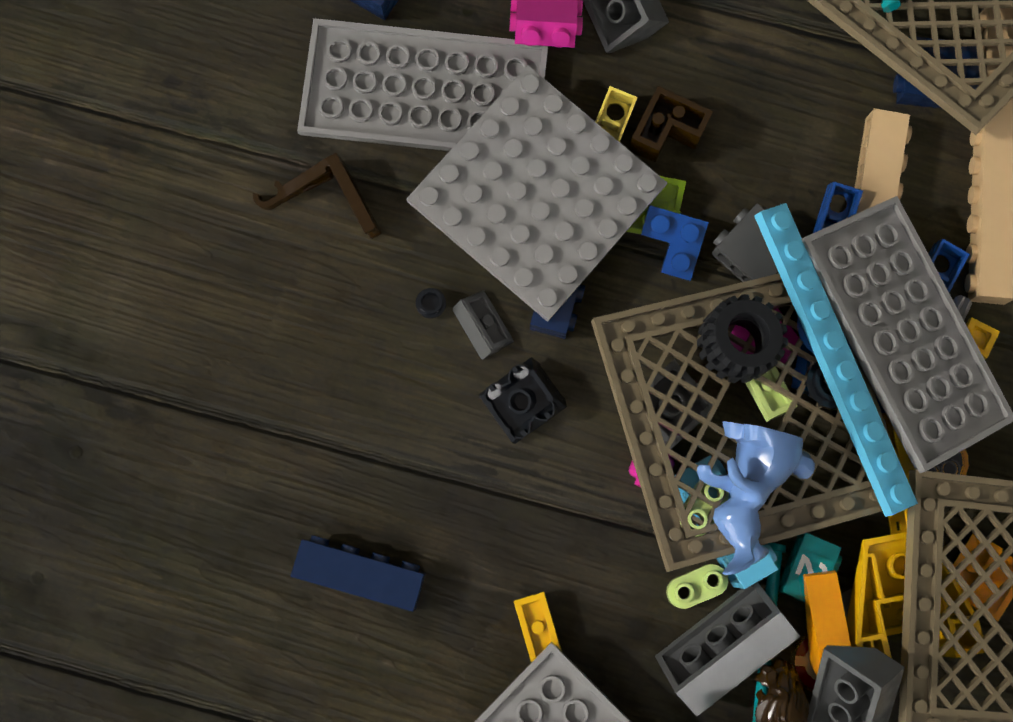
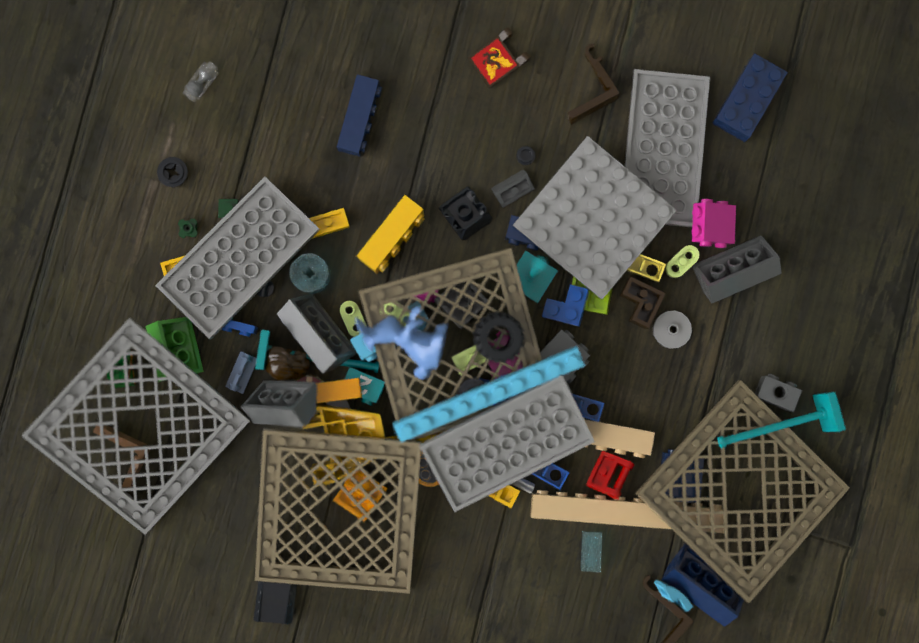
camera: 85 degrees right, 5 degrees up
none -> clear light blue brick [289,253,331,294]
none -> yellow brick [357,195,424,274]
none -> flag [468,27,530,88]
none -> teal tile [516,251,558,303]
none -> red plate [586,450,634,500]
none -> light grey plate [653,310,692,349]
none -> yellowish green plate [665,245,699,278]

